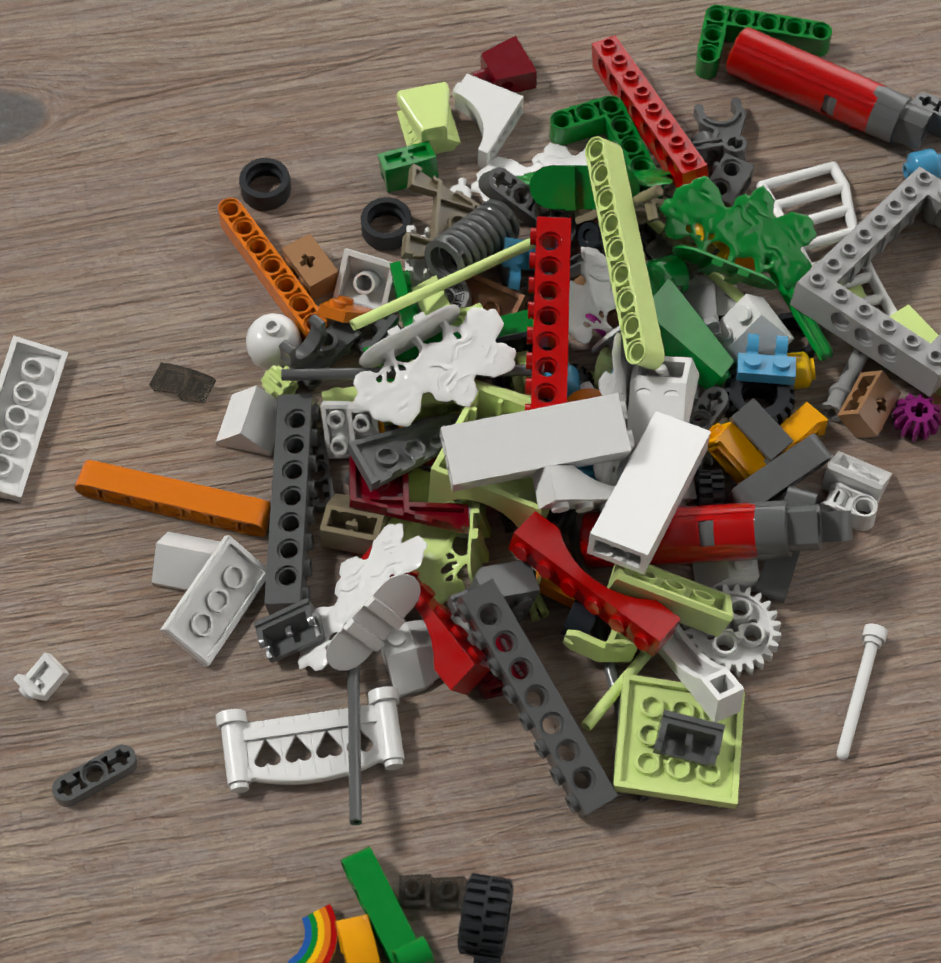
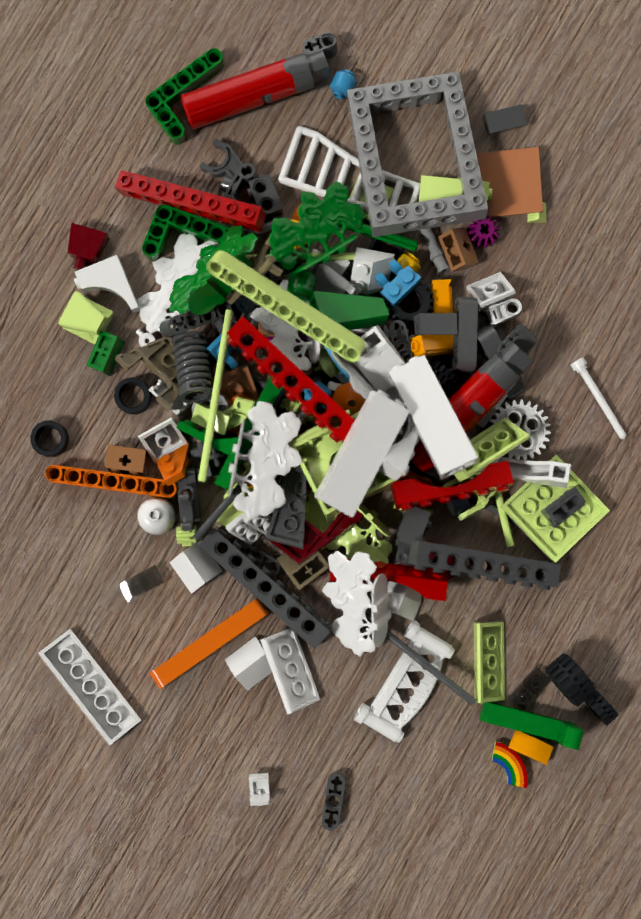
camera: 45 degrees left, 25 degrees up
dark grey hinge [254,598,325,663] -> none
none -> yellowish green slope [474,622,505,703]

